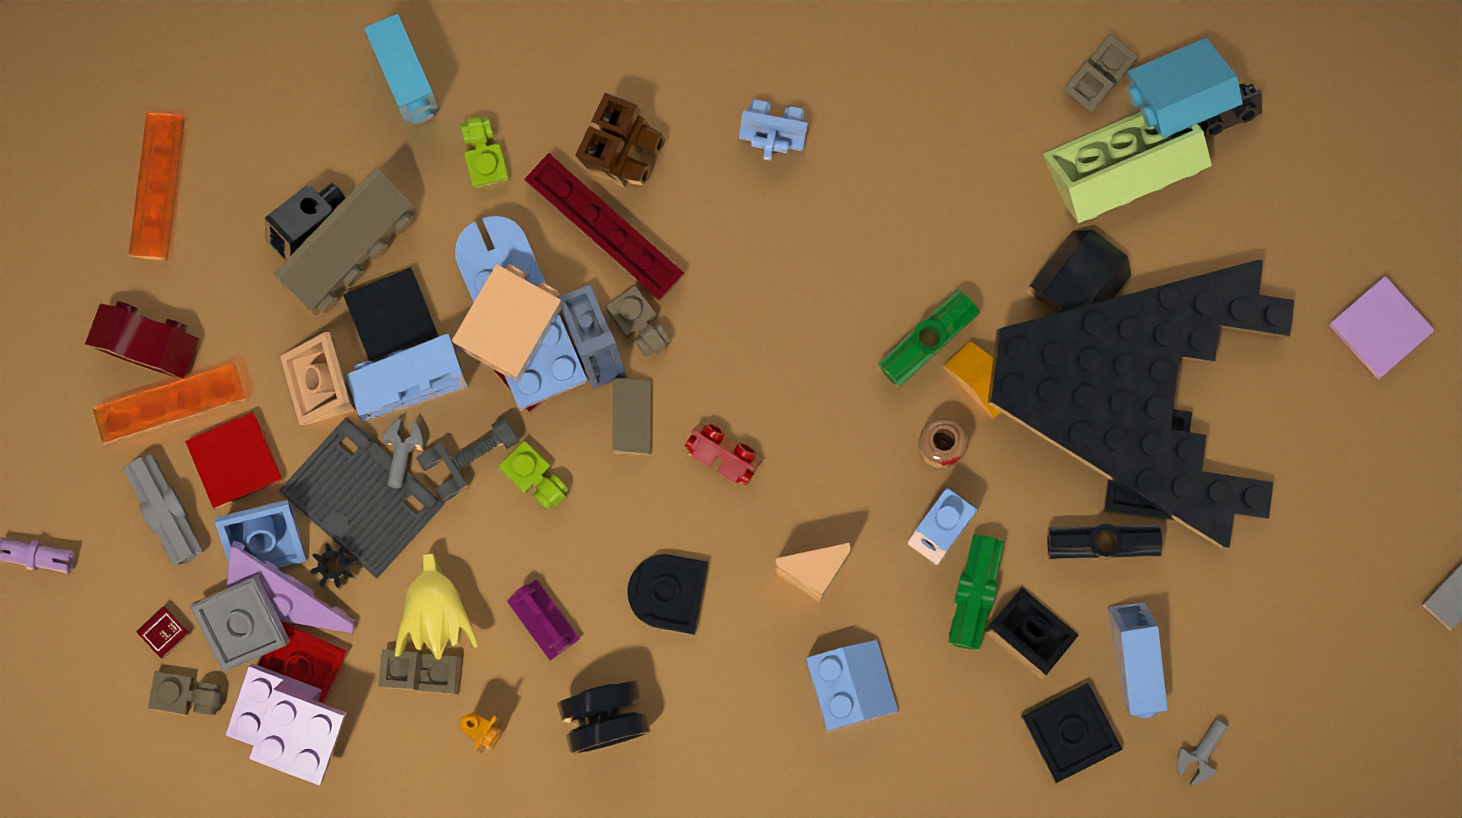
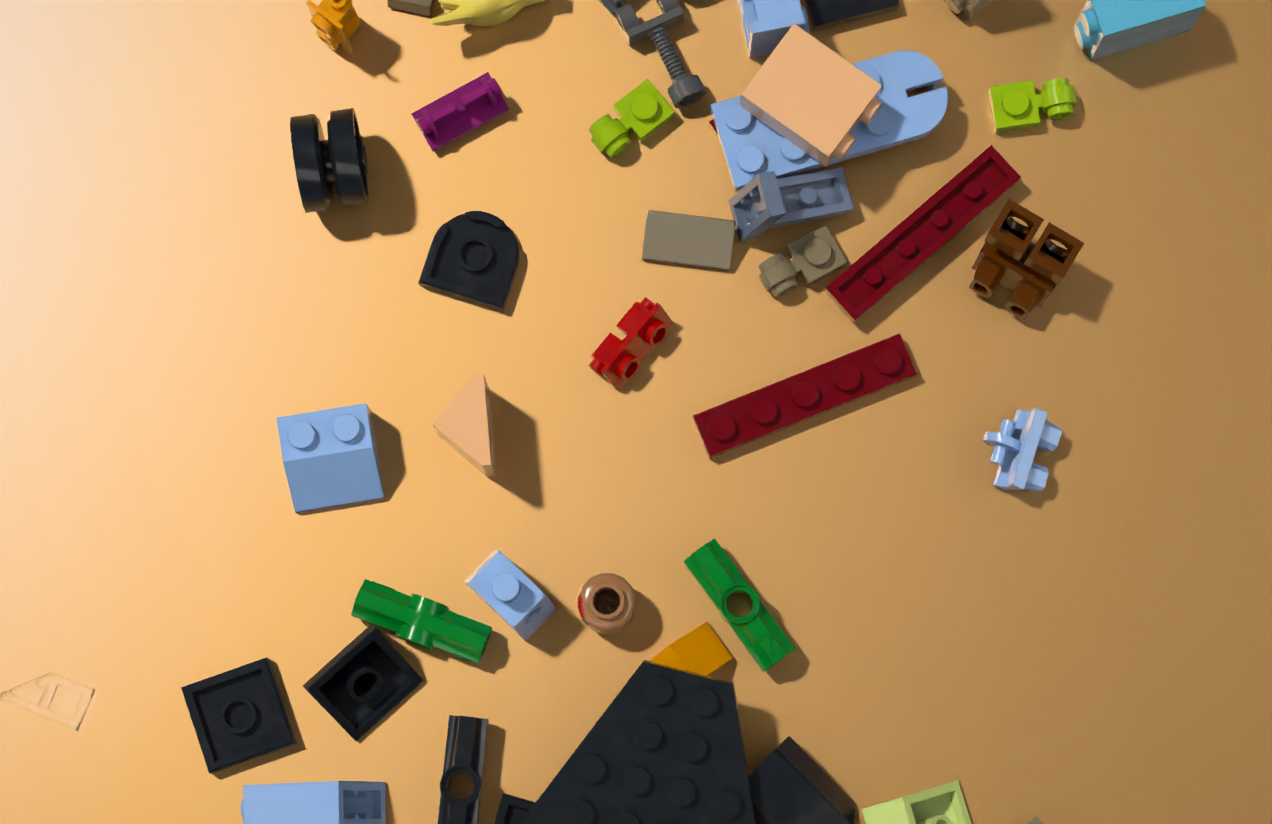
camera: 100 degrees right, 0 degrees up
none -> dark red plate [693,333,917,459]

